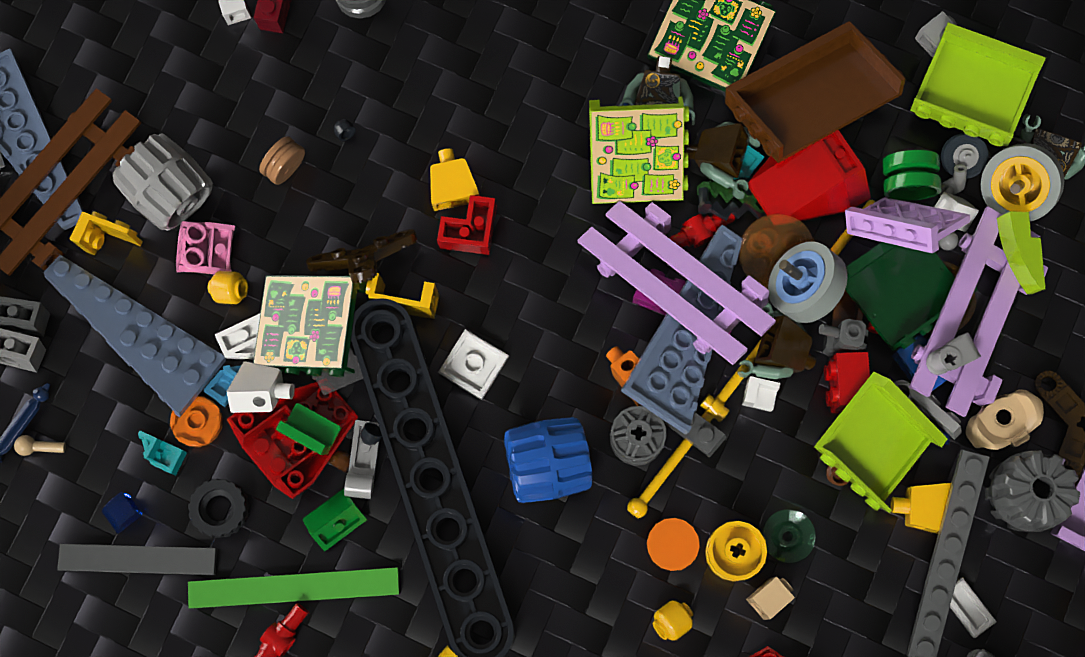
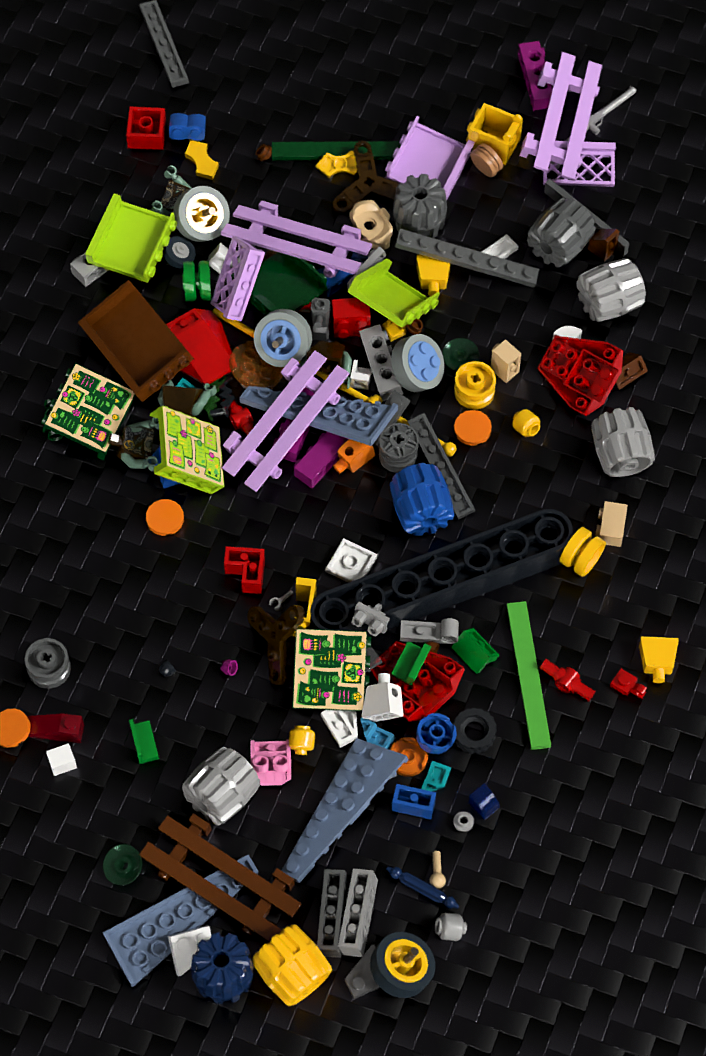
camera: 100 degrees left, 15 degrees down
dark grey tile [58,544,218,575] -> none
yellow bracket [70,211,143,255] -> none
medium nougat head [259,136,305,185] -> none
black hinge [360,422,382,446] -> none
yellow torso [430,149,479,211] -> none
light grey piece [926,332,981,375] -> none
light grey arm [940,165,967,196] -> none
lime slope [997,211,1045,294] -> none
none -> clear green dish [103,844,142,885]
none -> green panel [129,719,159,764]
none -> orange tile [146,499,184,536]
none -> magenta hinge [221,659,238,676]
none -> light grey hand [269,590,293,611]
none -> magenta brick [294,432,348,488]
none -> light grey hips [352,602,390,637]
none -> light grey brick [359,324,403,401]
none -> wheel [391,334,444,392]
none -> blue brick [392,784,436,819]
none -> dark grey plate [407,413,475,520]
none -> blue cylinder [416,713,457,754]
none -> light grey plate [453,812,474,832]

